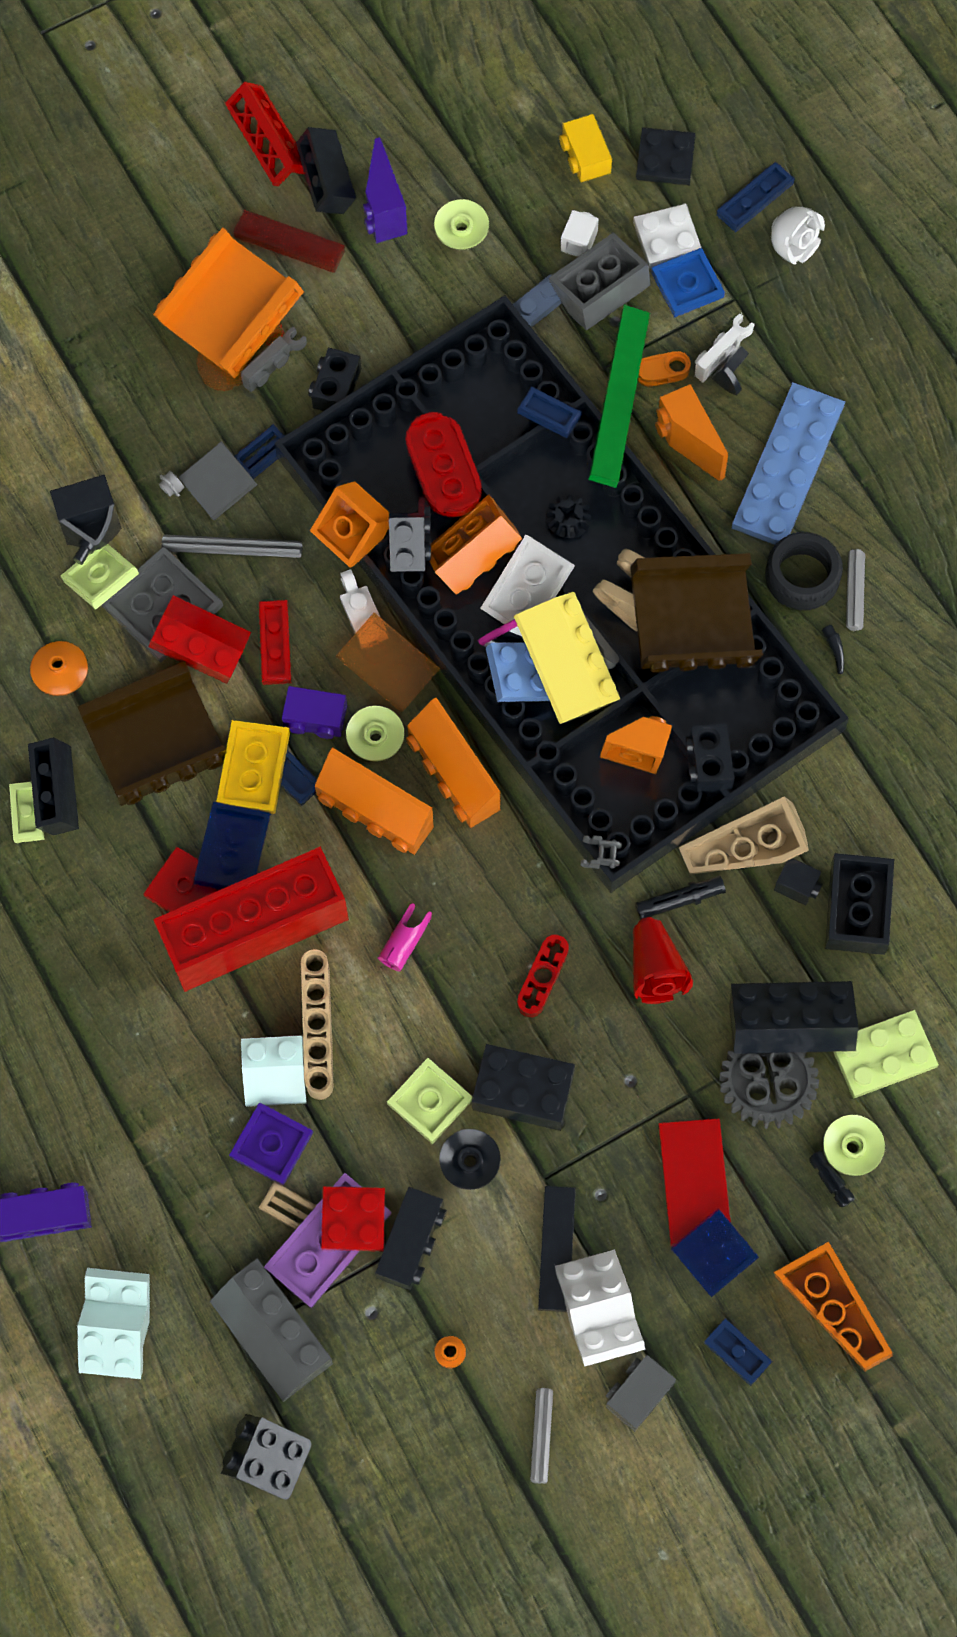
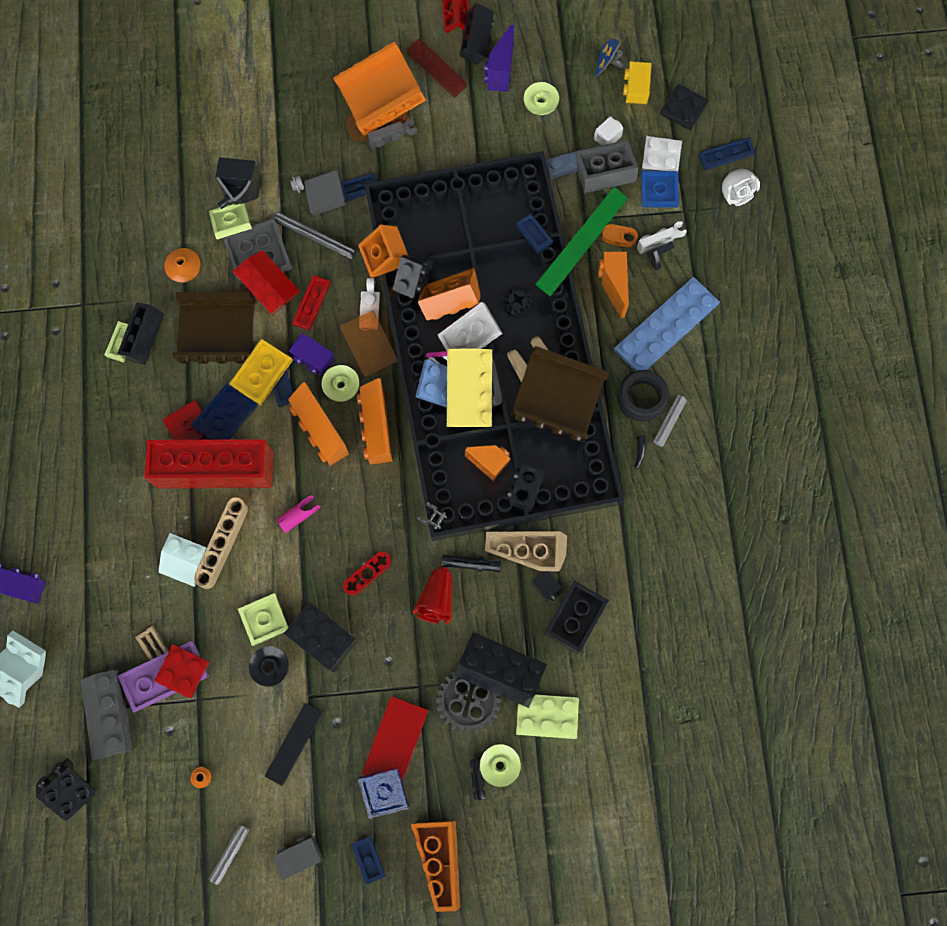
camera: 25 degrees right, 5 degrees up
dark purple plate [229,1102,313,1186] -> none
black brick [308,347,362,411] -> none
black brick [375,1187,447,1291] -> none
red tile [406,412,482,517] -> none
white bracket [555,1250,645,1366] -> none
none -> shield [595,39,624,78]

